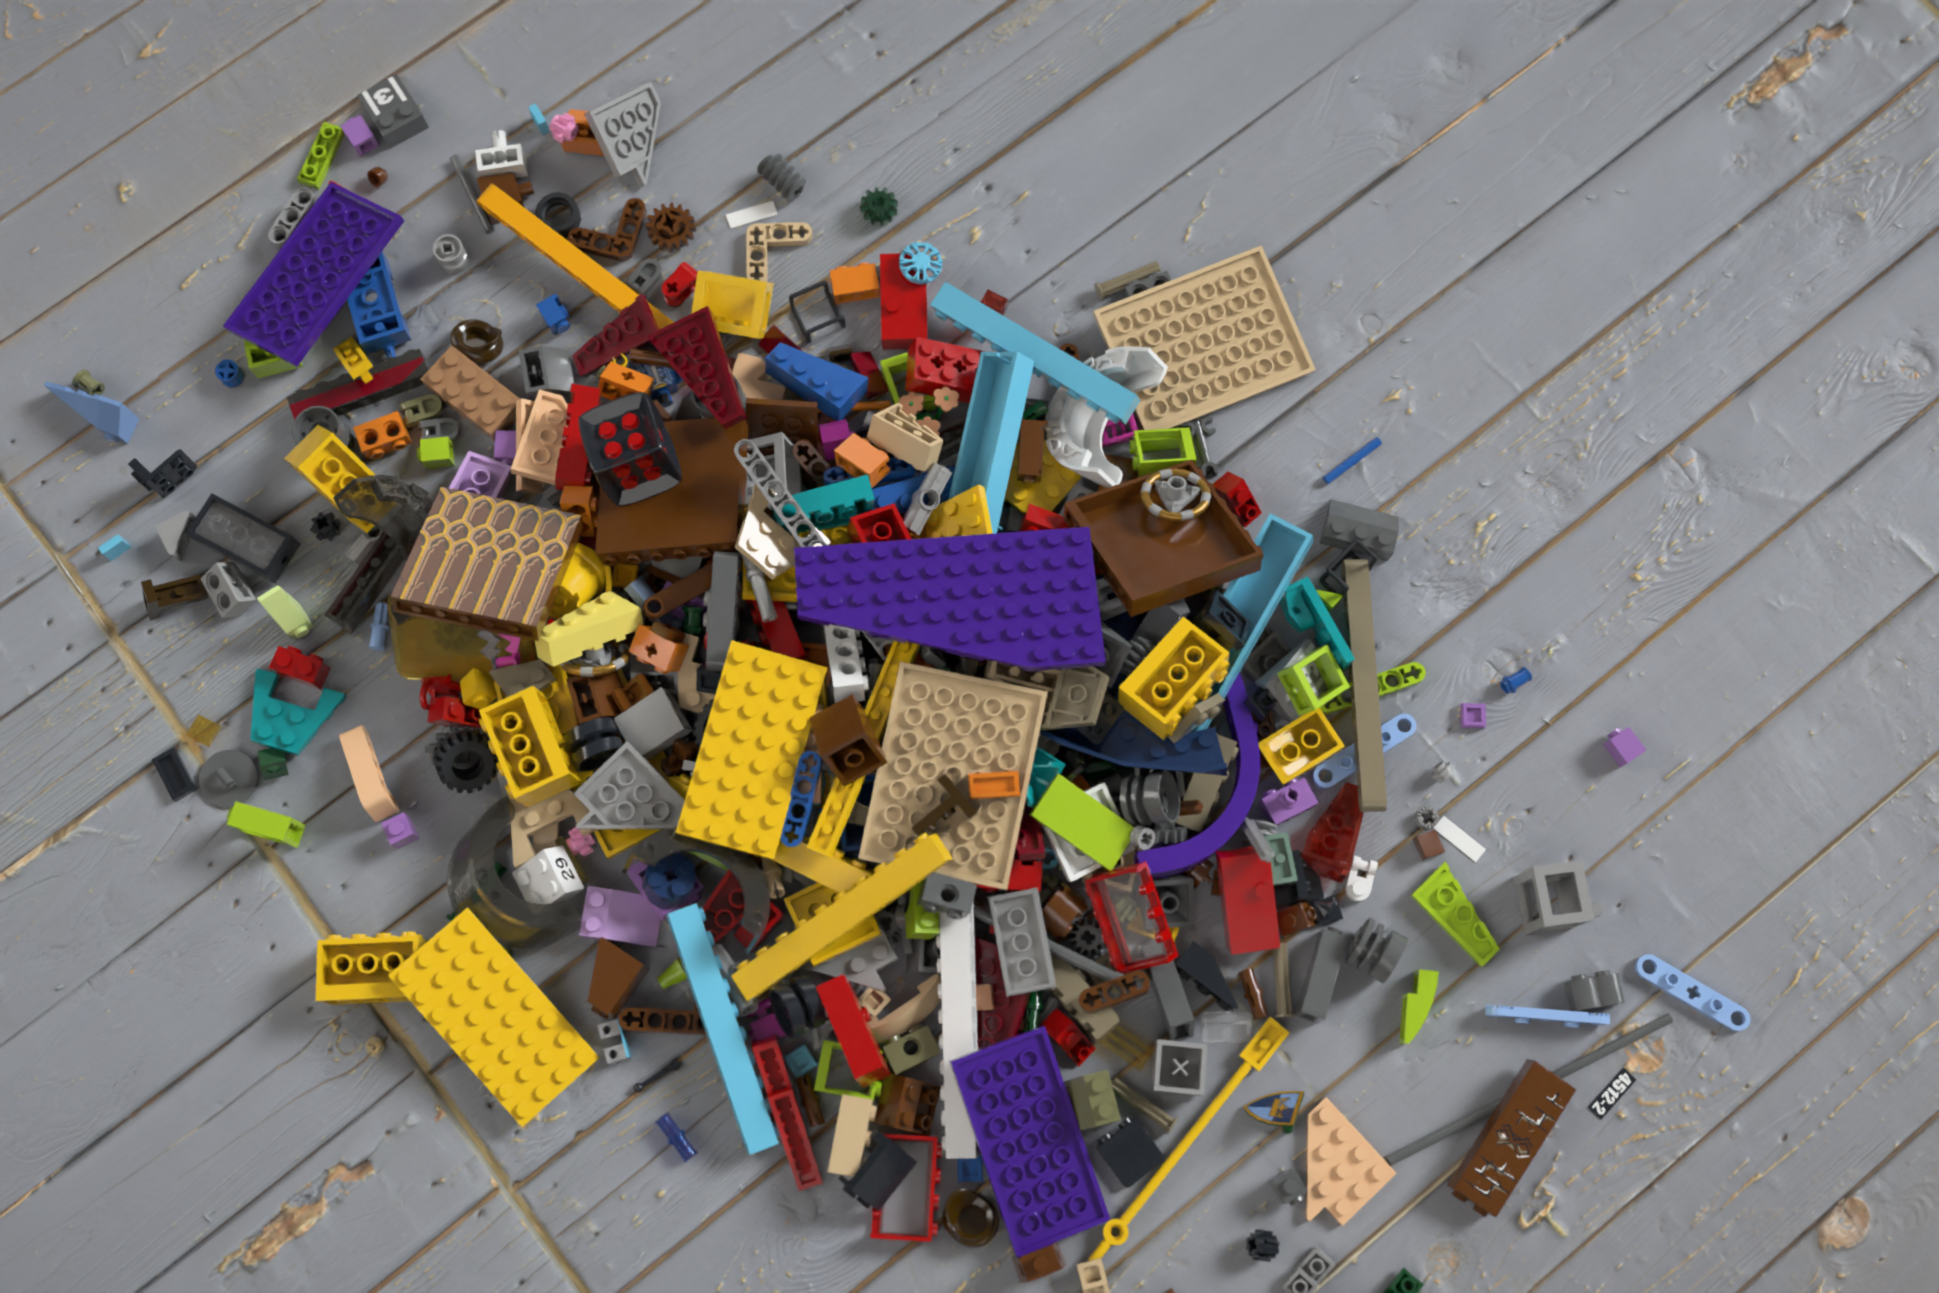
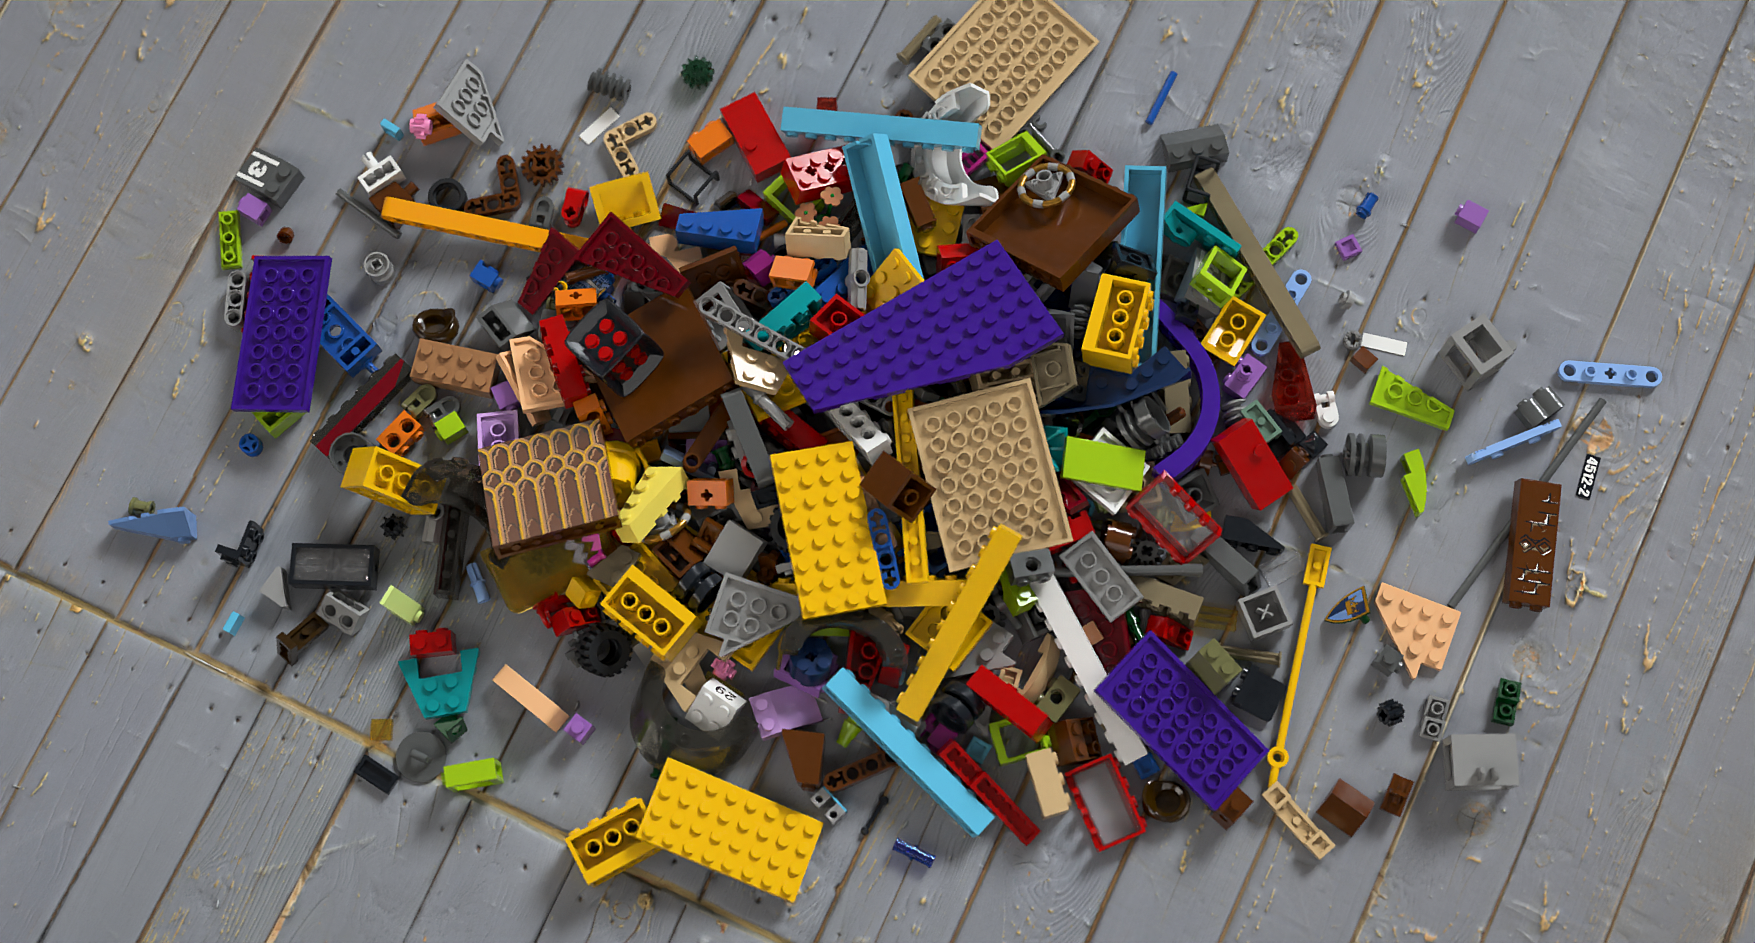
camera: 20 degrees left, 0 degrees up
yellow hinge [333,336,373,383] -> none
reddish brown tile [651,622,686,642] -> none
reddish brown pin [795,1074,826,1128] -> none
black panel [838,1129,917,1211] -> none
medium azure wheel [899,242,942,284] -> none
dark brown bracket [911,774,978,837] -> none
orange tile [968,771,1020,800] -> none
reddish brown beam [1079,971,1150,1014] -> none
light grey bush [1130,825,1155,850] -> none
dark tan wing [1168,693,1225,743] -> none
reddish brown pin [1238,968,1269,1020] -> none
light grey axle [1241,817,1275,863] -> none

